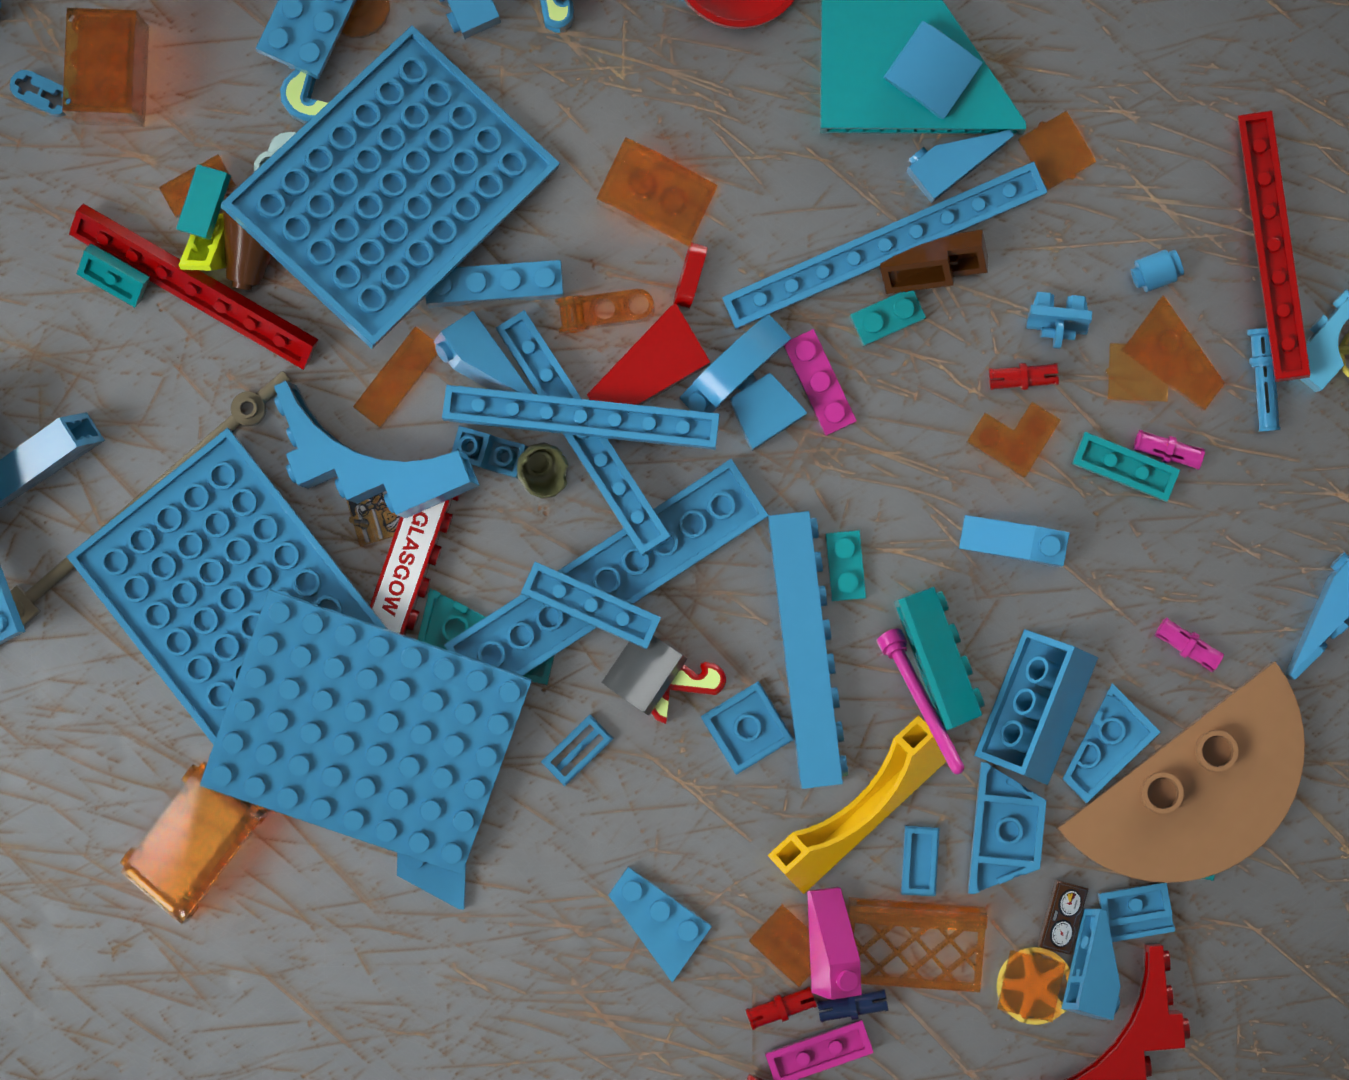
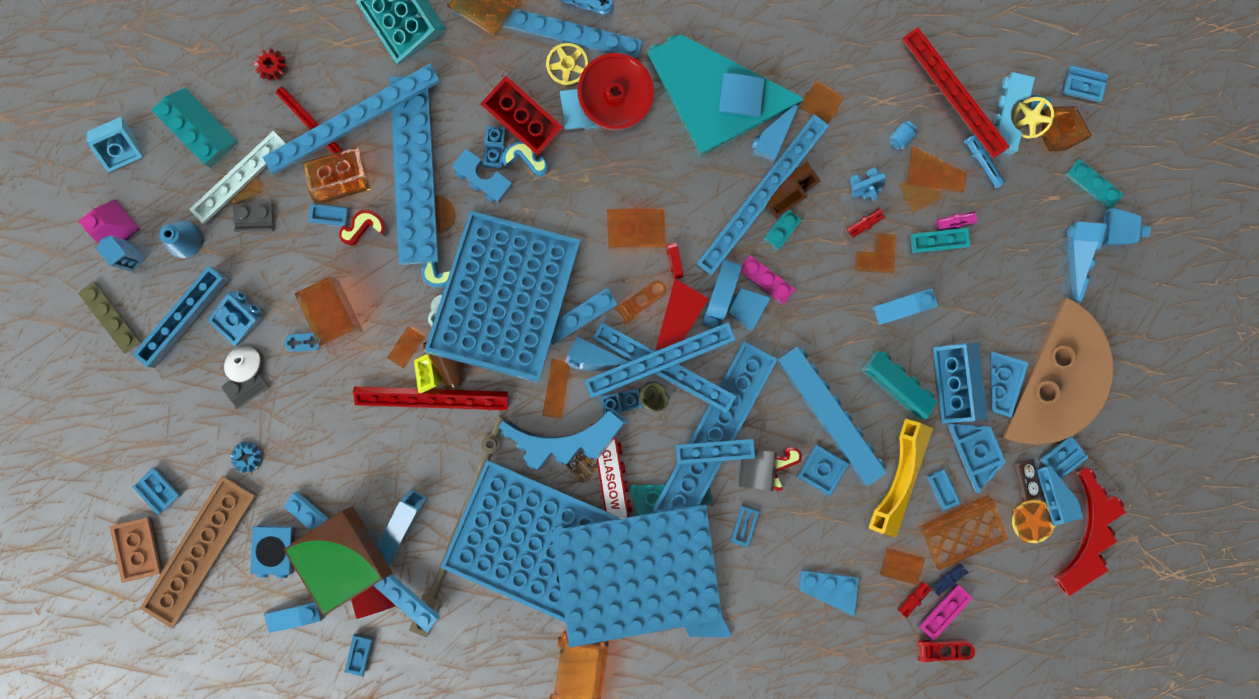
camera: 30 degrees left, 0 degrees up
teal plate [76,243,150,308] -> none
teal tile [176,164,232,240] -> none
dark pink slope [807,887,862,1000] -> none
teal plate [825,530,866,601] -> none
dark pink piece [877,628,964,774] -> none
dark pink pin [1154,617,1224,672] -> none

